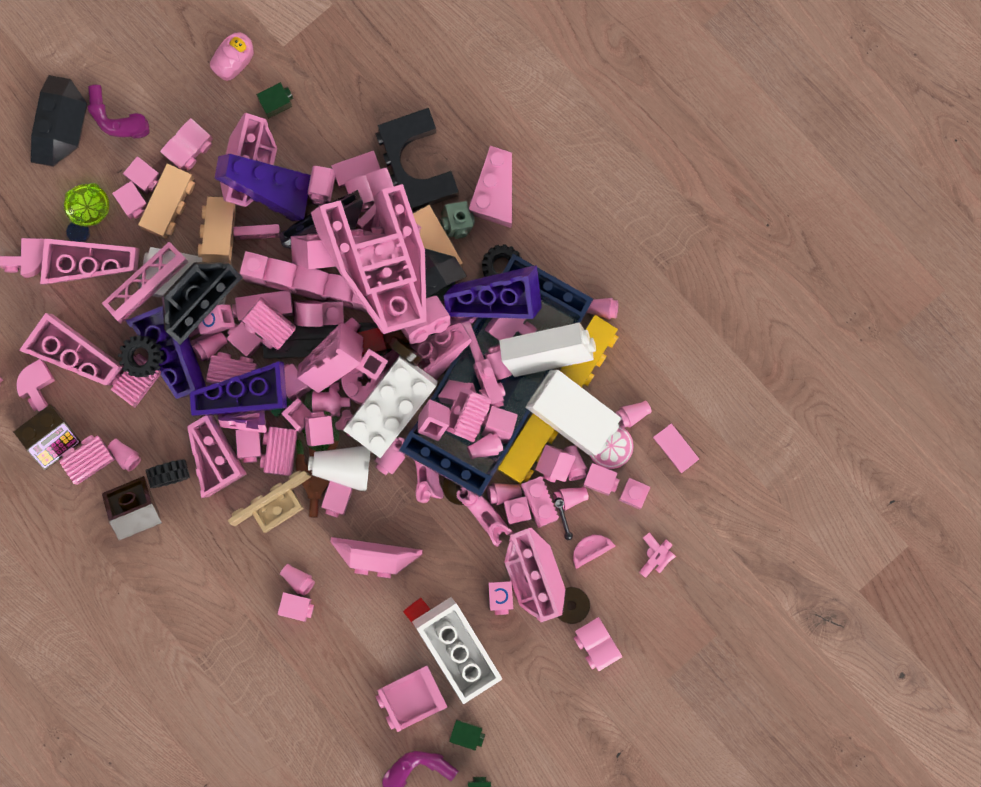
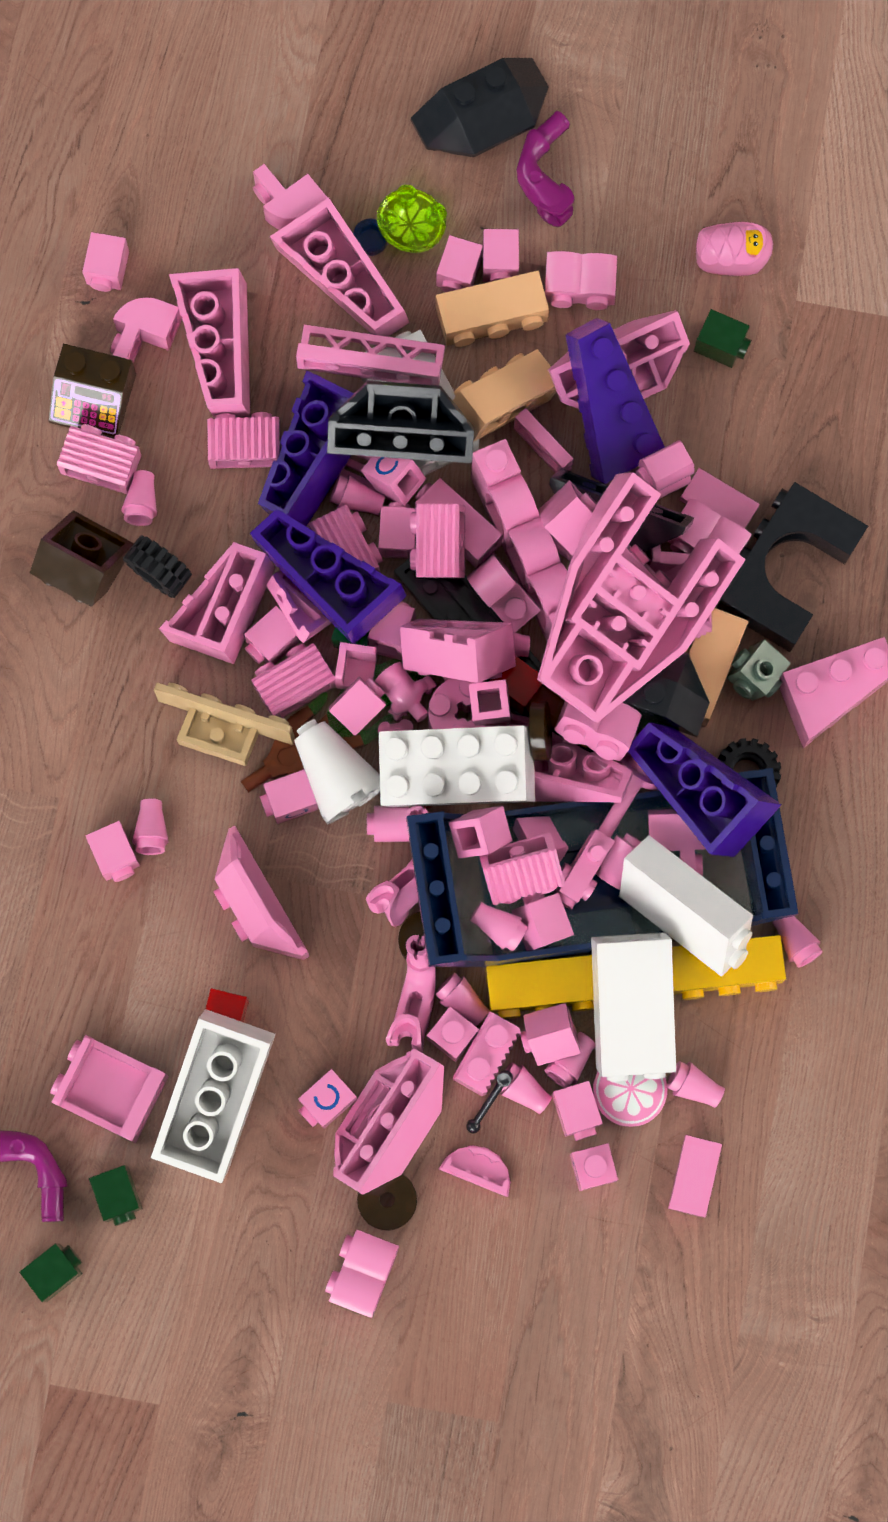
camera: 55 degrees right, 5 degrees down
black tyre [118,336,164,377] -> none
bright pink piece [639,532,676,578] -> none

